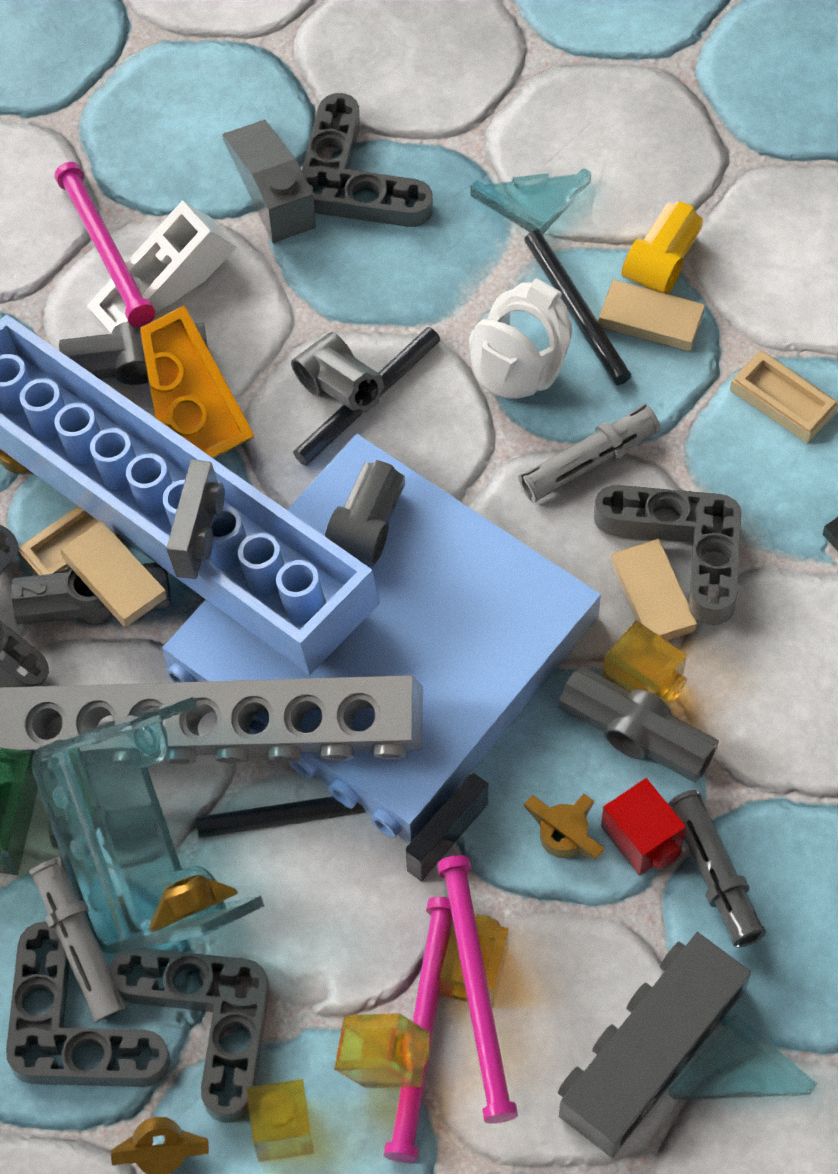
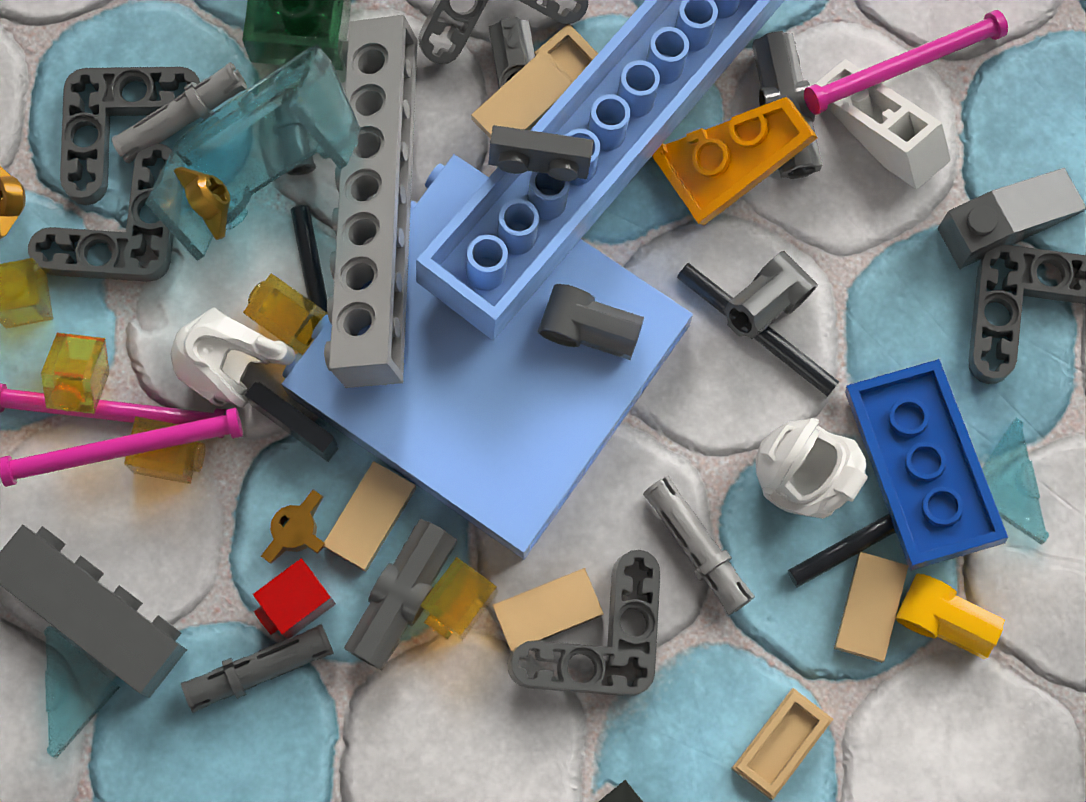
camera: 85 degrees right, 15 degrees up
none -> white helmet [170,307,295,408]
none -> clear yellow brick [243,273,327,354]
none -> tan tile [324,461,416,572]
none -> blue plate [845,359,1008,571]

